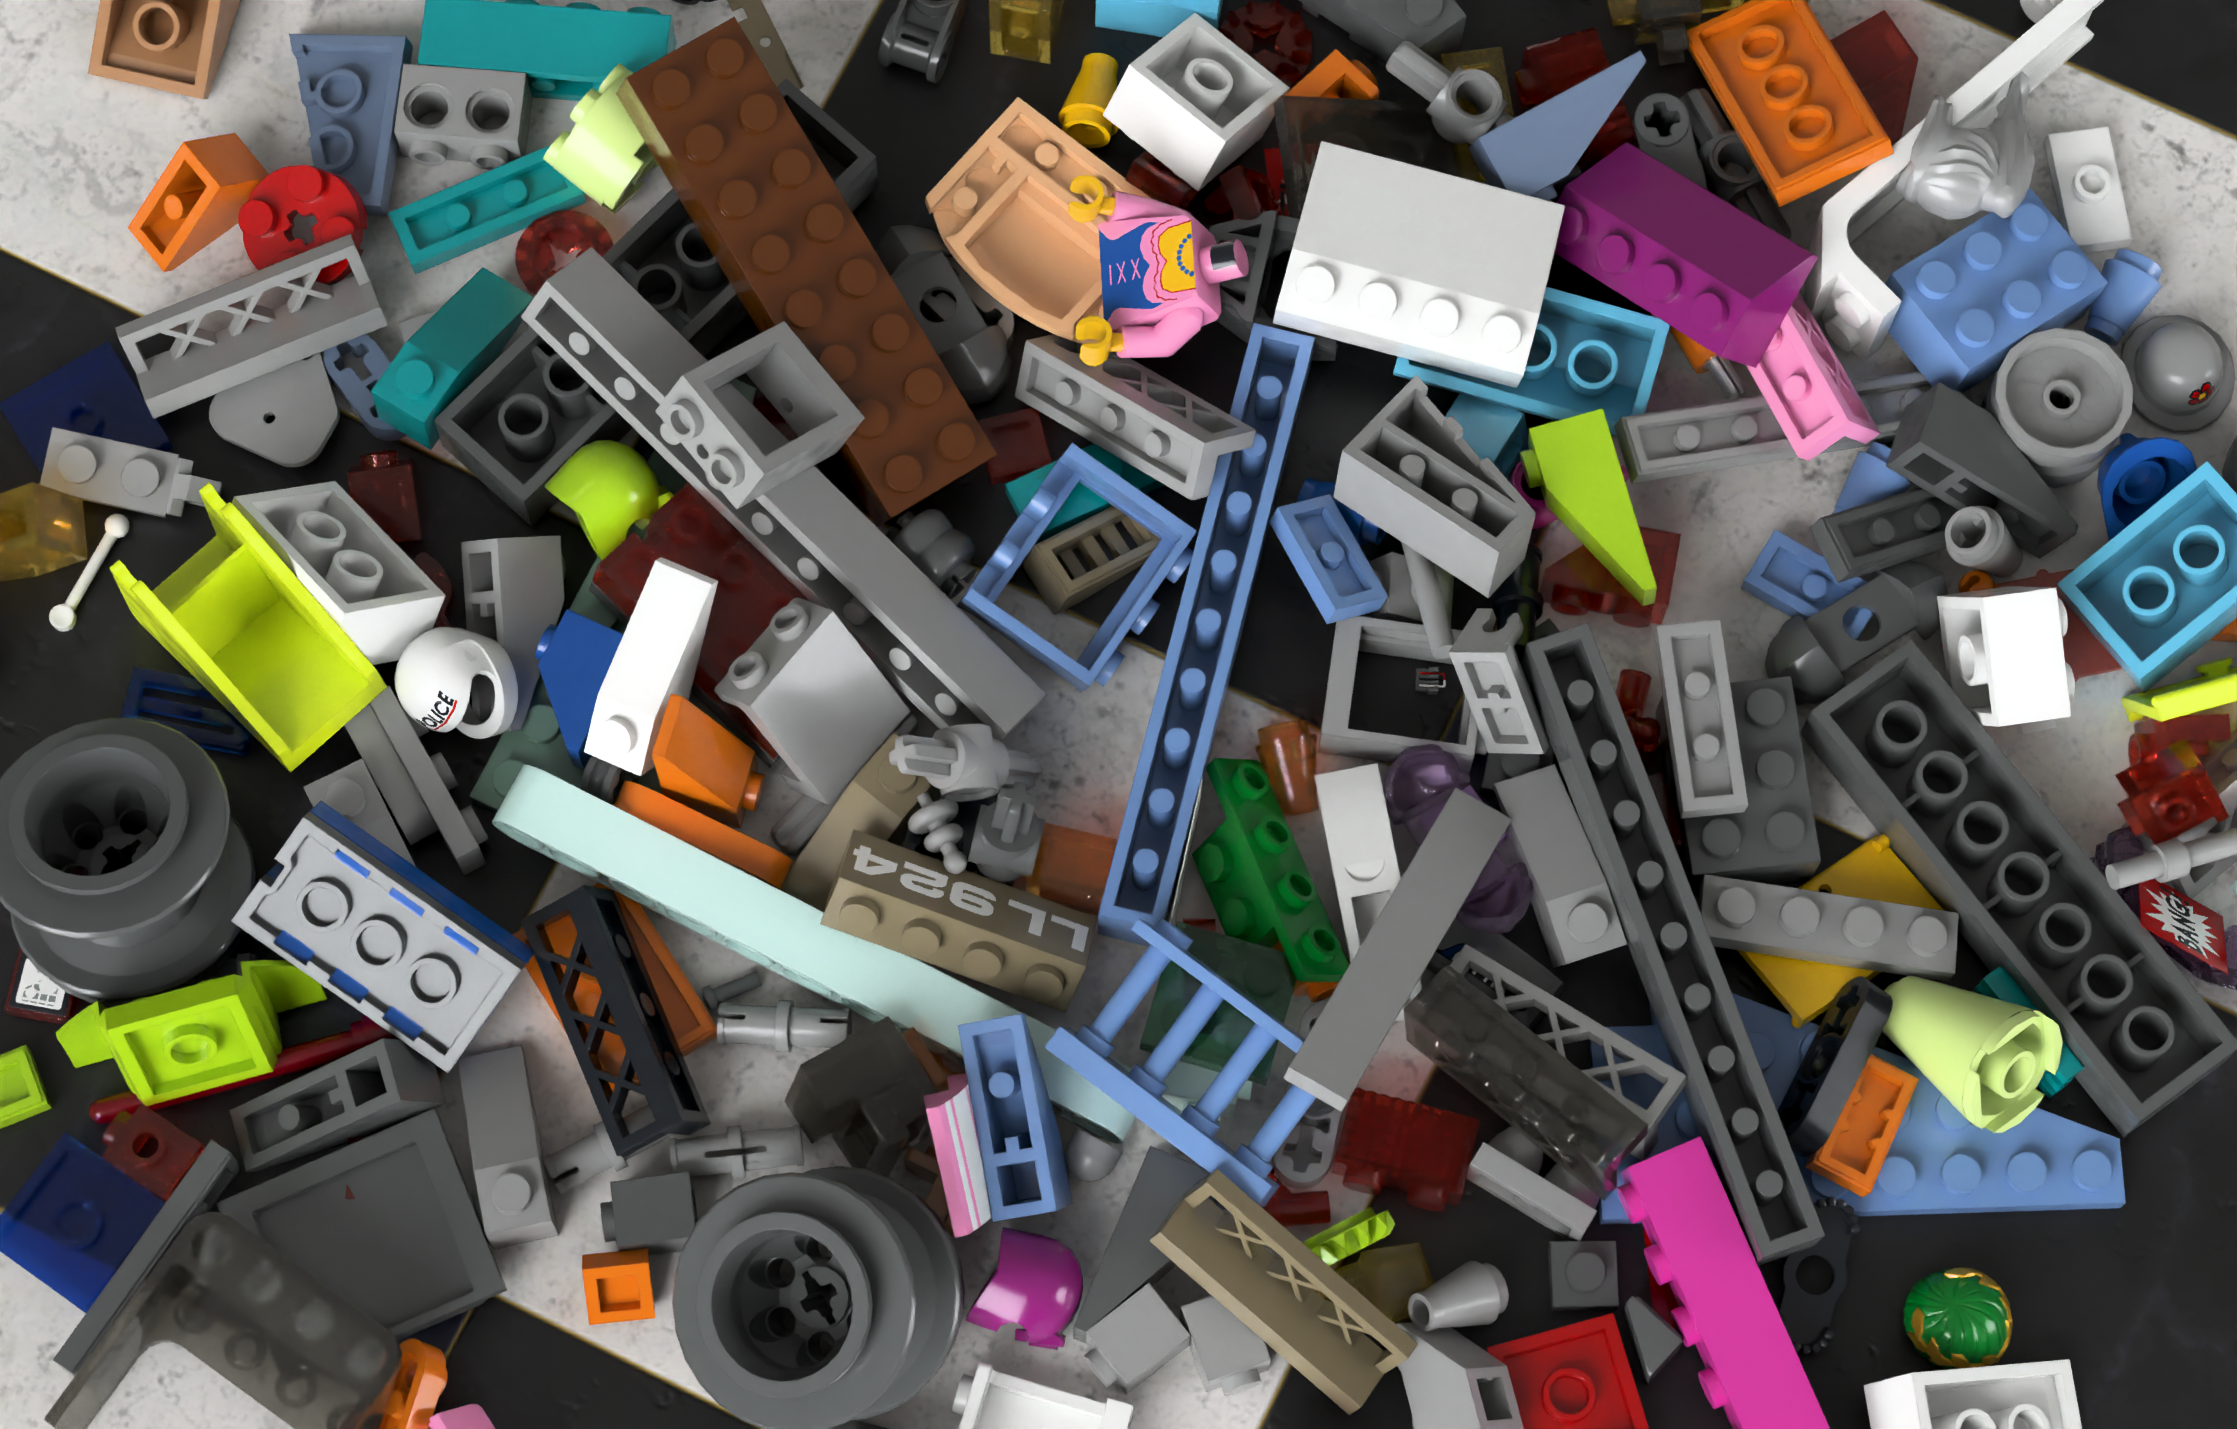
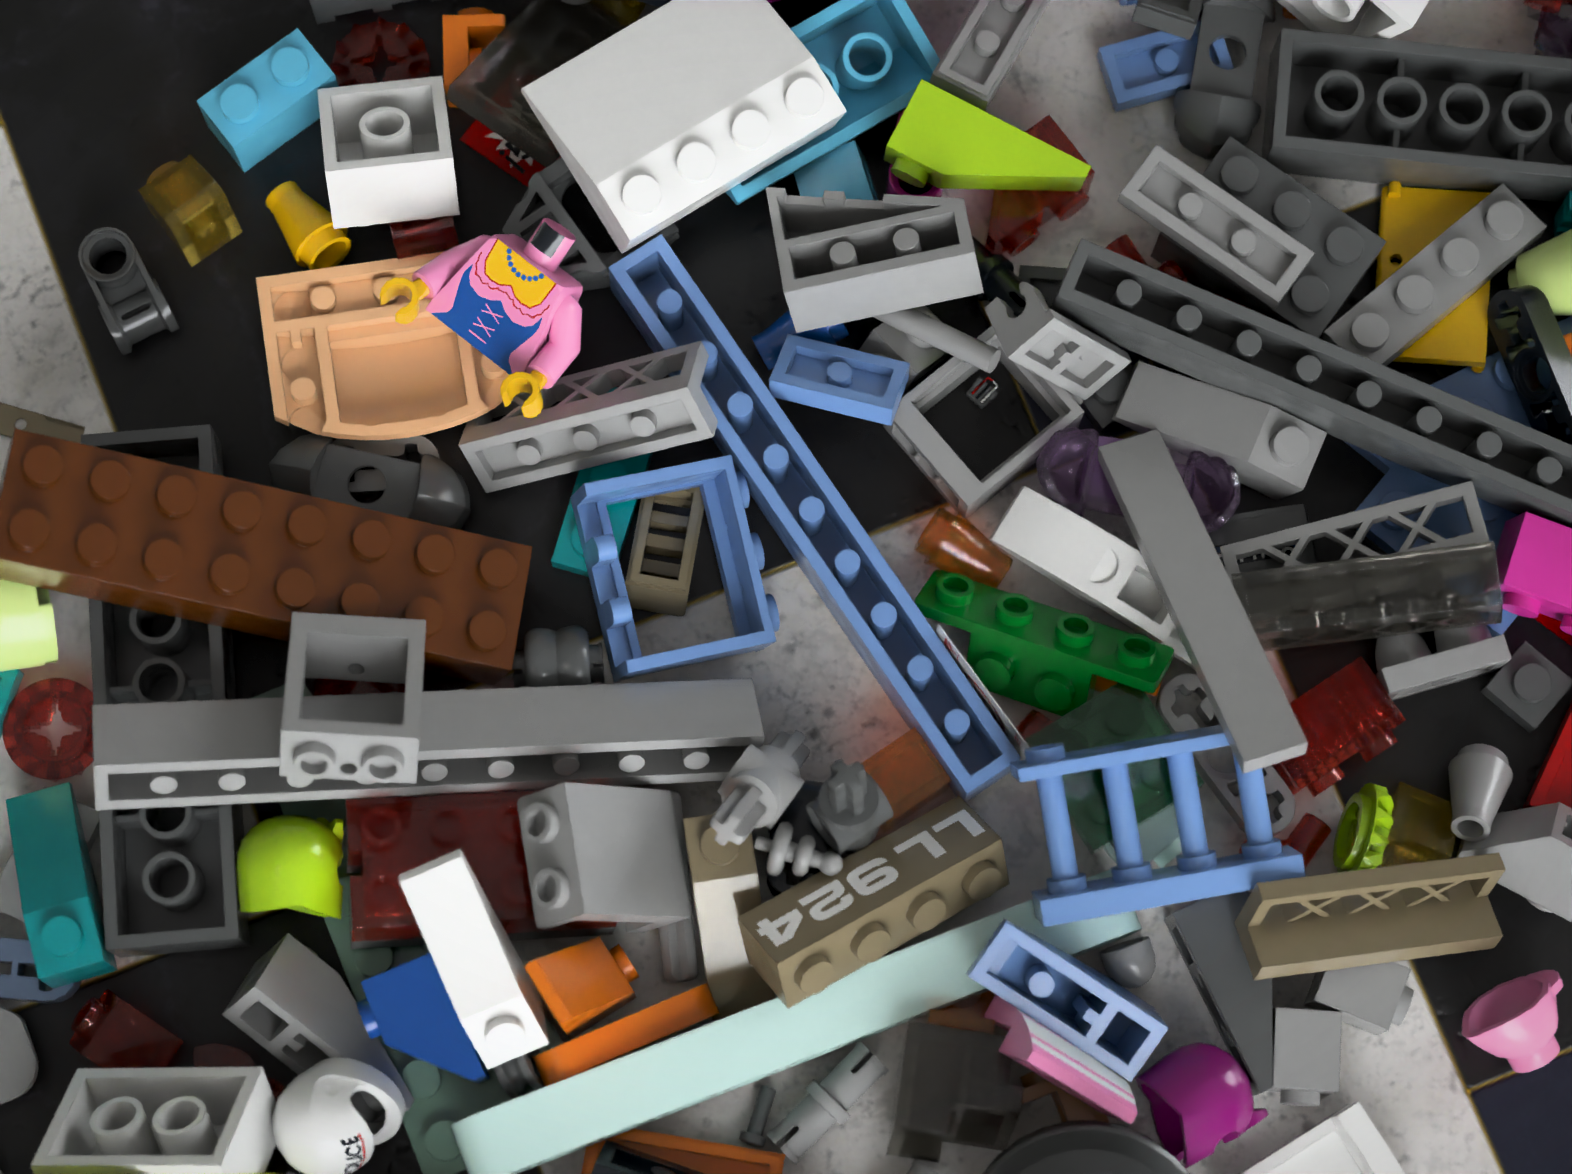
camera: 50 degrees left, 5 degrees up
clear red tile [978,408,1052,486] -> none
clear red tile [1204,165,1283,220] -> none

